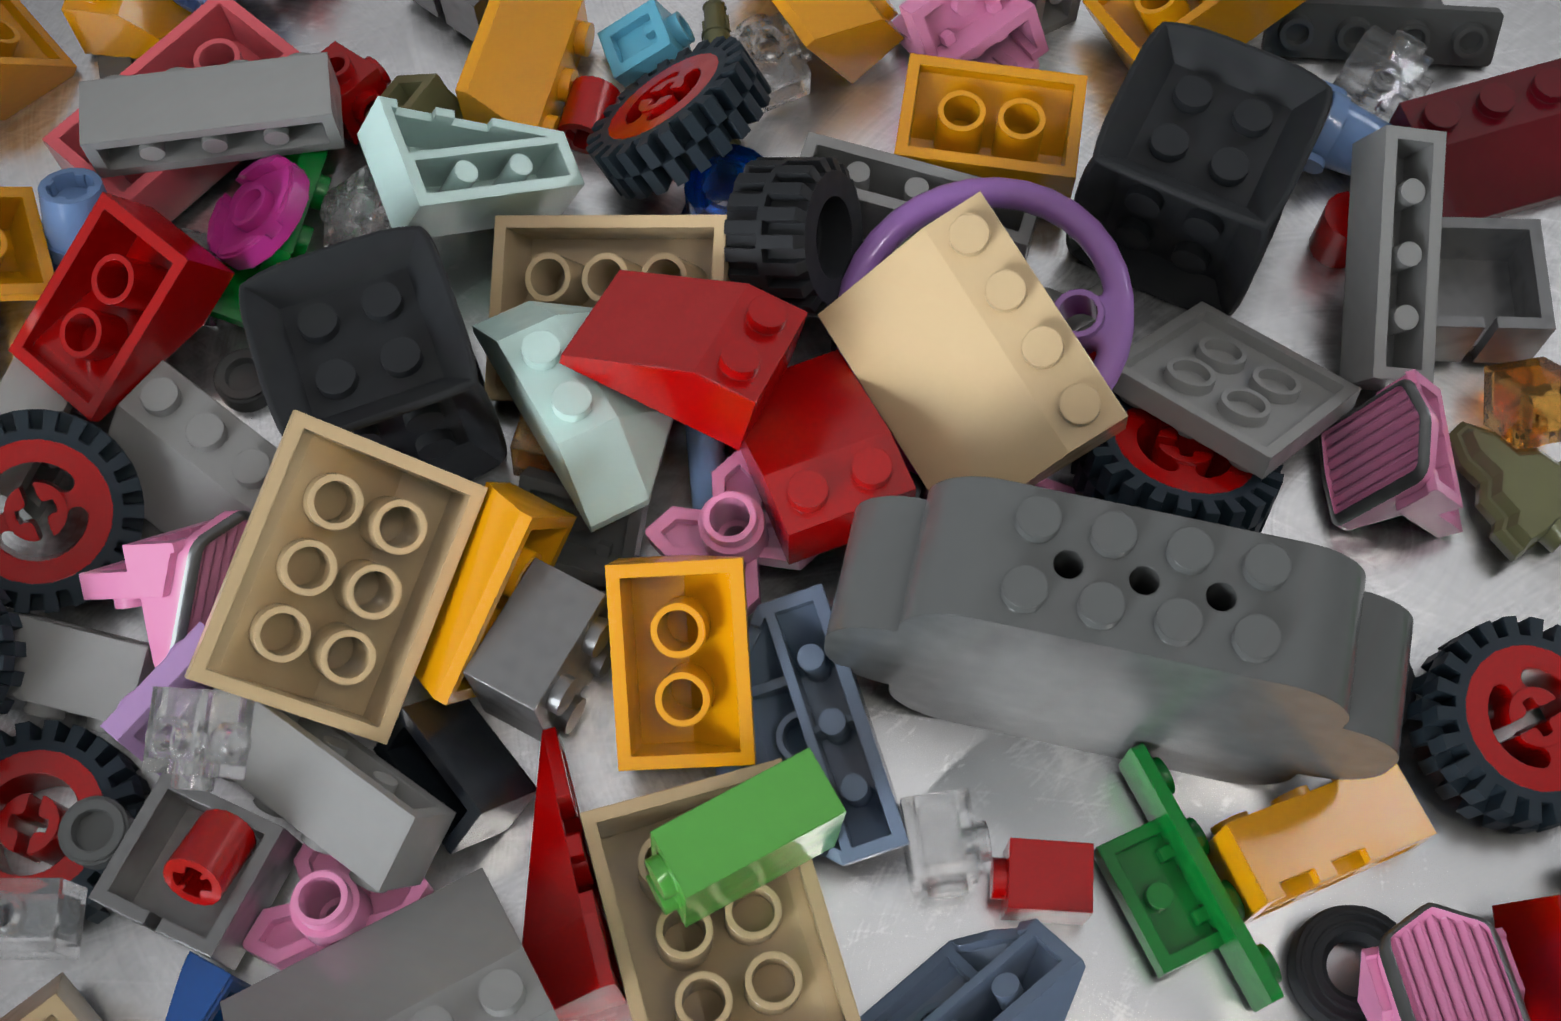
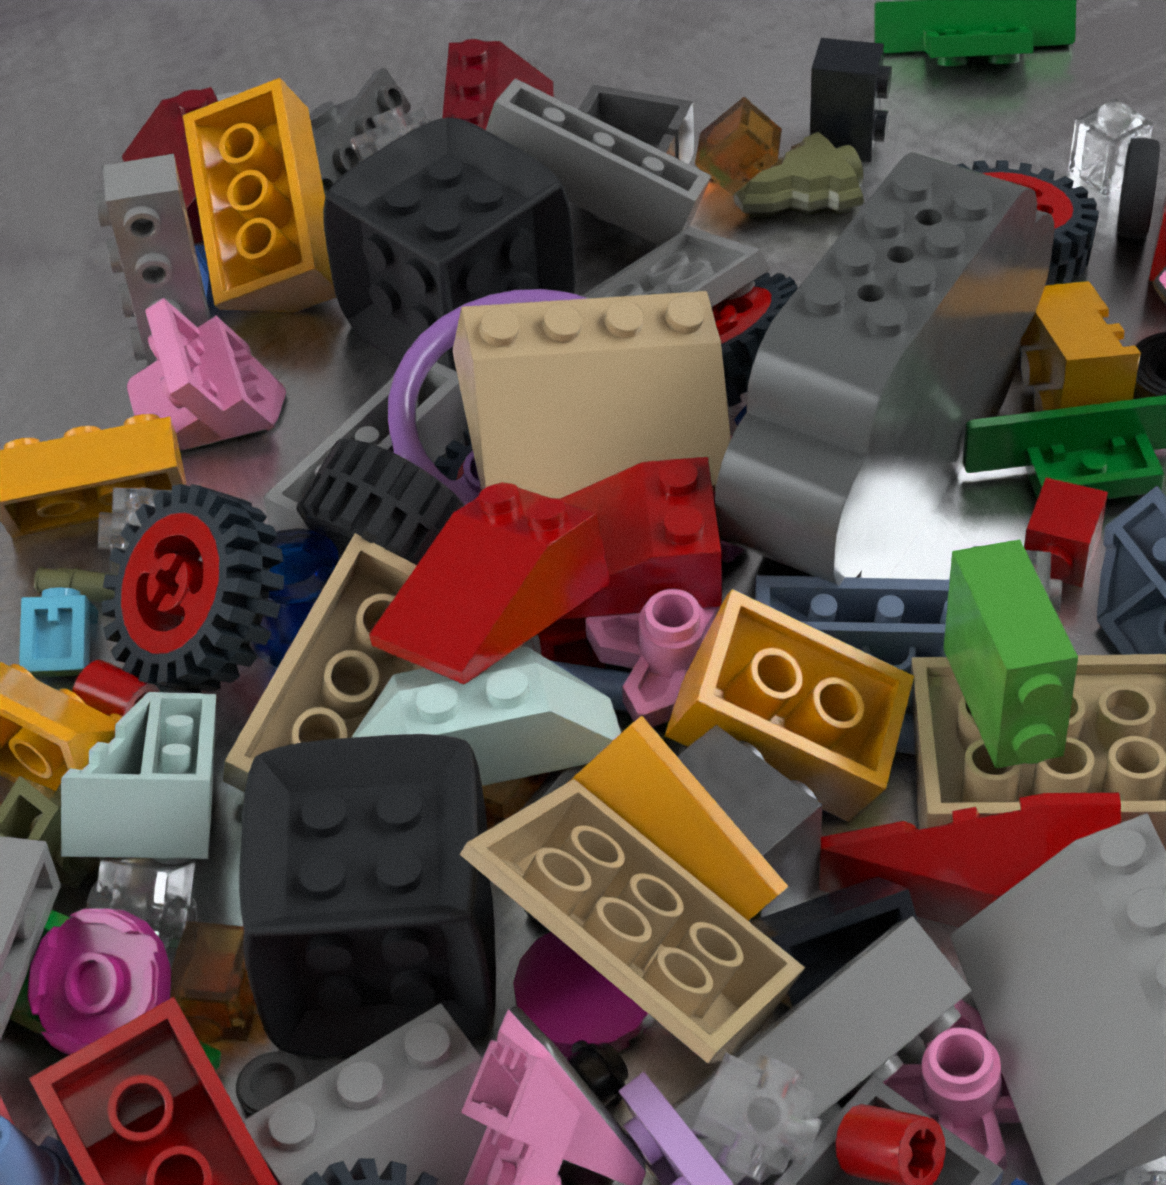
camera: 70 degrees left, 20 degrees down
light orange slope [894,53,1088,199] -> none
bright pink piece [1319,369,1463,538] -> none

